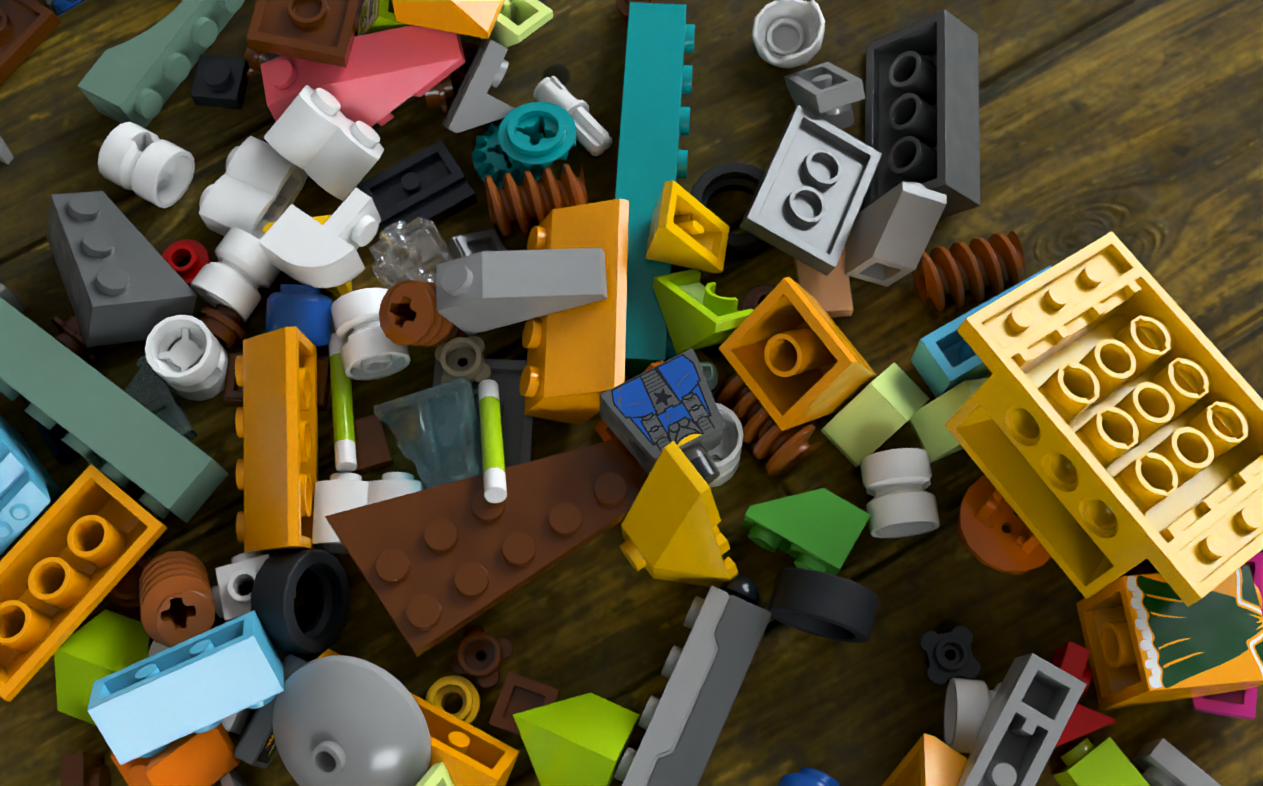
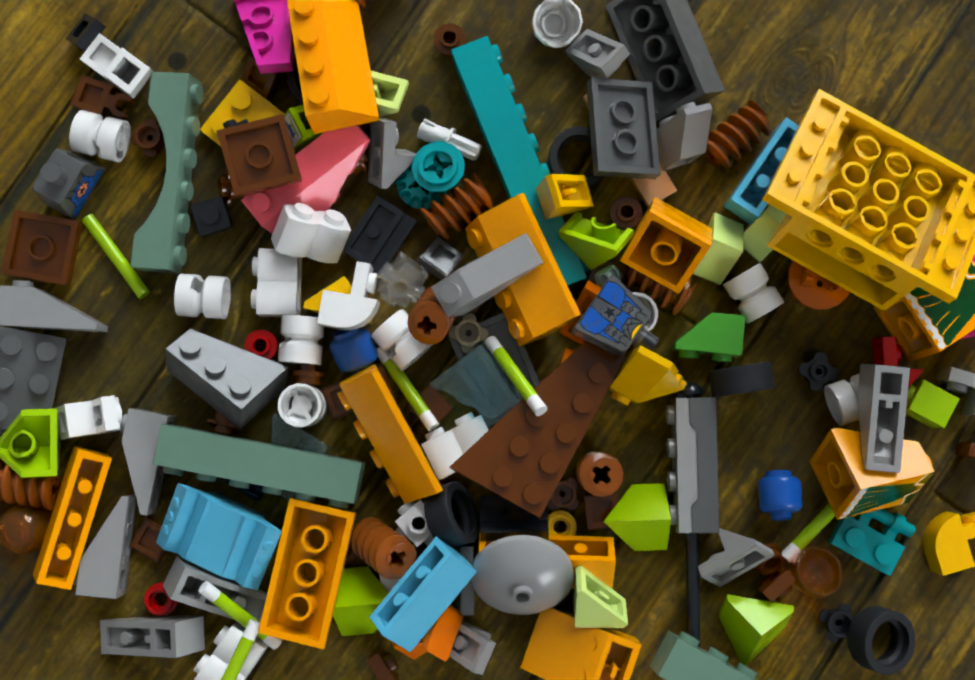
camera: 30 degrees left, 15 degrees up
none -> lime bar [82,214,150,299]
none -> black plate [480,495,549,541]
none -> dark orange piece [575,451,624,497]

